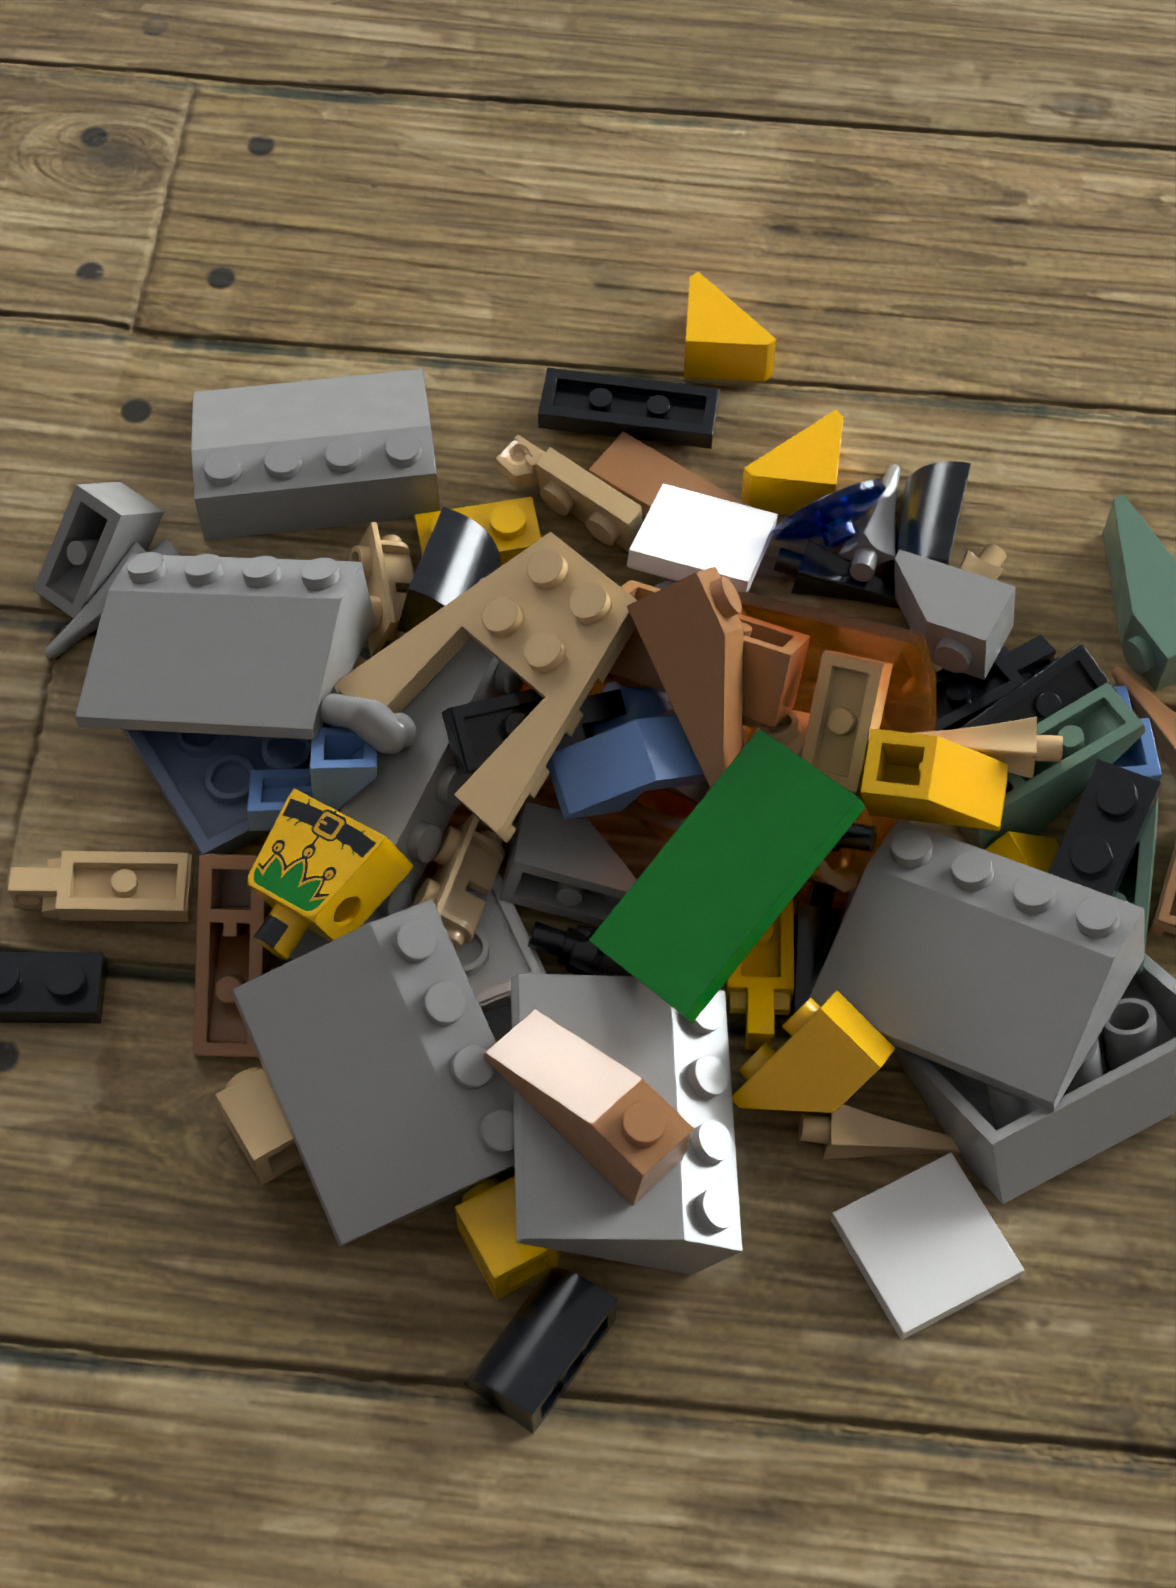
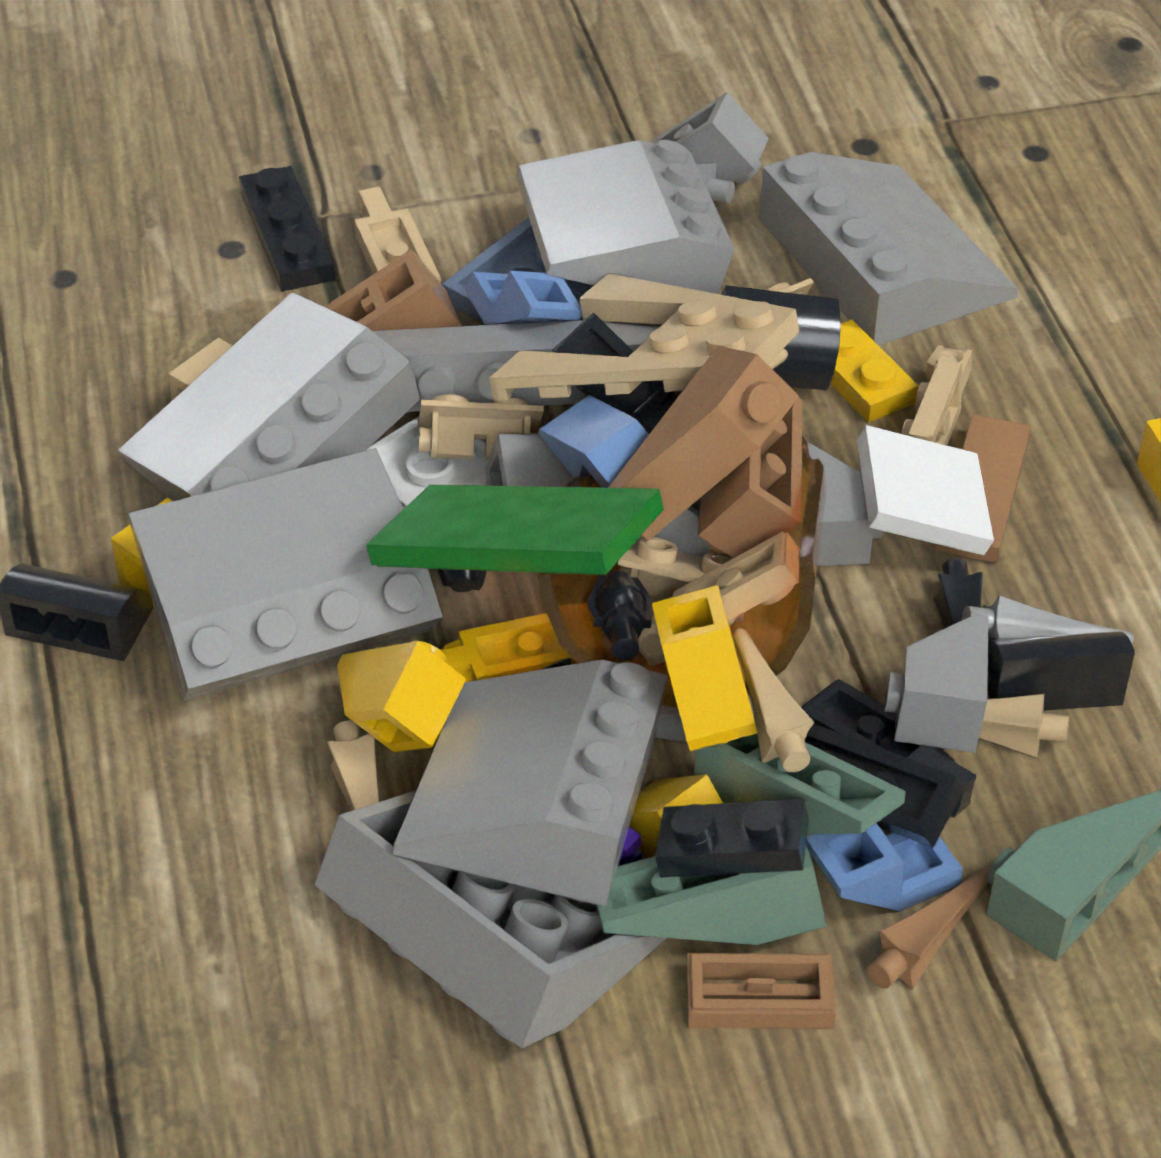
camera: 70 degrees right, 15 degrees down
yellow torso [248,788,414,960] -> none
light grey arm [320,694,416,754] -> none
medium nougat slope [484,1009,694,1206] -> none
black plate [538,367,720,449] -> none
yellow slope [741,410,844,520] -> none
clear blue dish [772,479,886,548] -> none
white tile [831,1152,1024,1341] -> none

